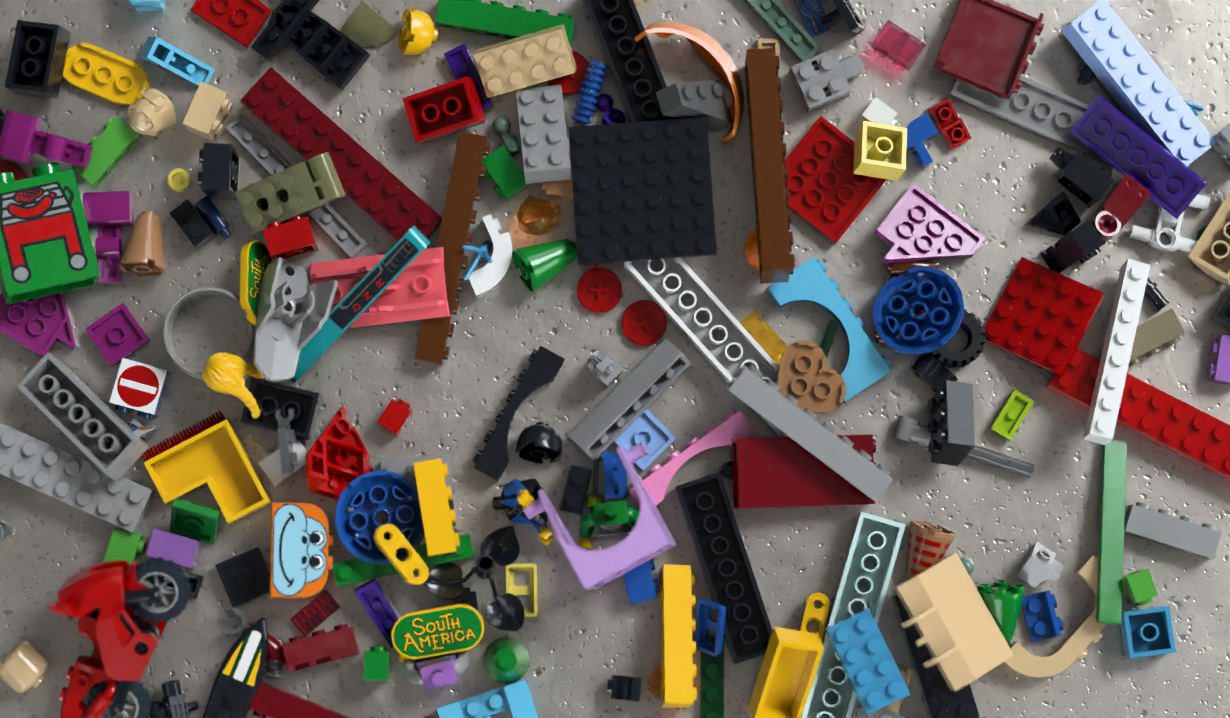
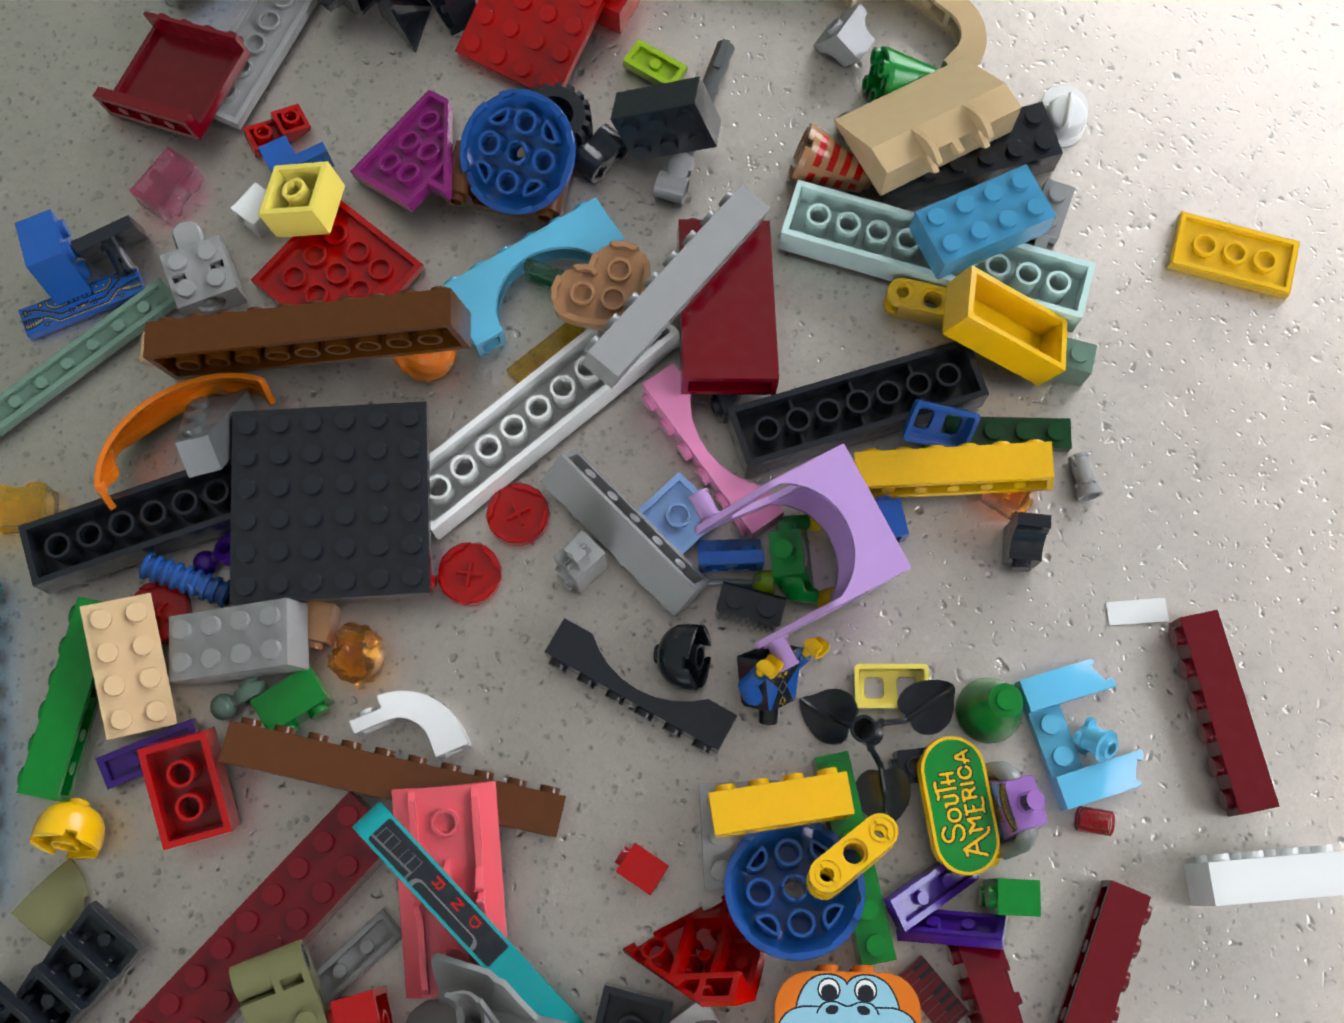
camera: 80 degrees left, 10 degrees down
dark azure plant [462,240,493,281] -> none
green cone [512,239,577,292] -> none
blue bracket [1021,590,1063,642] -> none
none -> dark purple tile [896,910,1007,950]

